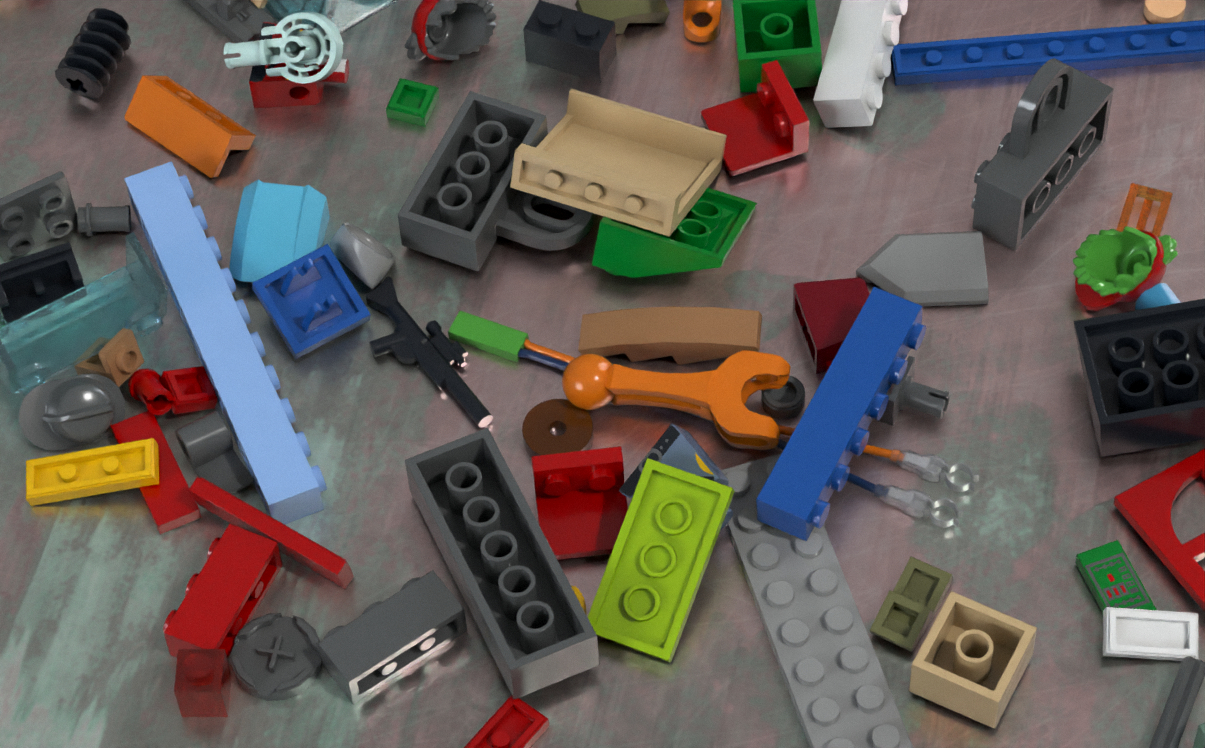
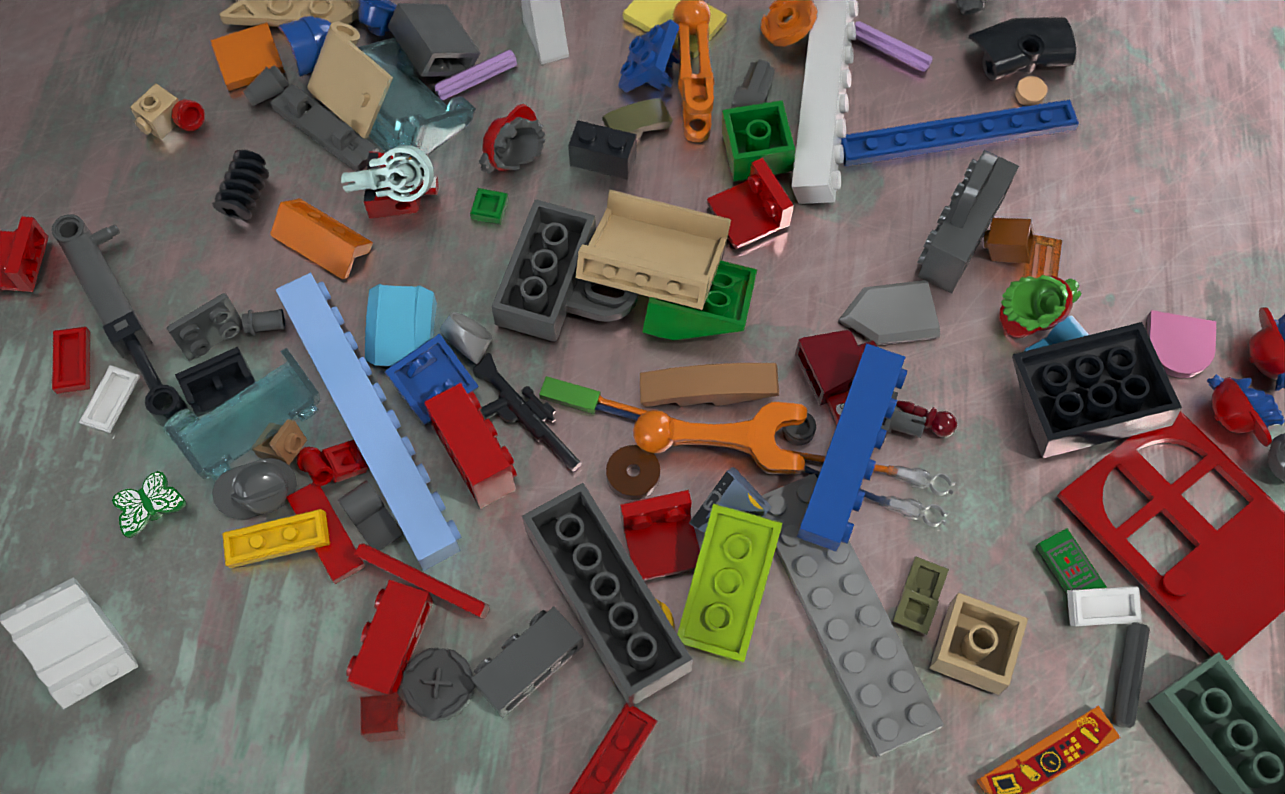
camera: 10 degrees left, 10 degrees up
none -> red brick [424,383,517,509]
none -> dark red bar [896,400,957,437]
none -> dark orange brick [984,218,1035,263]

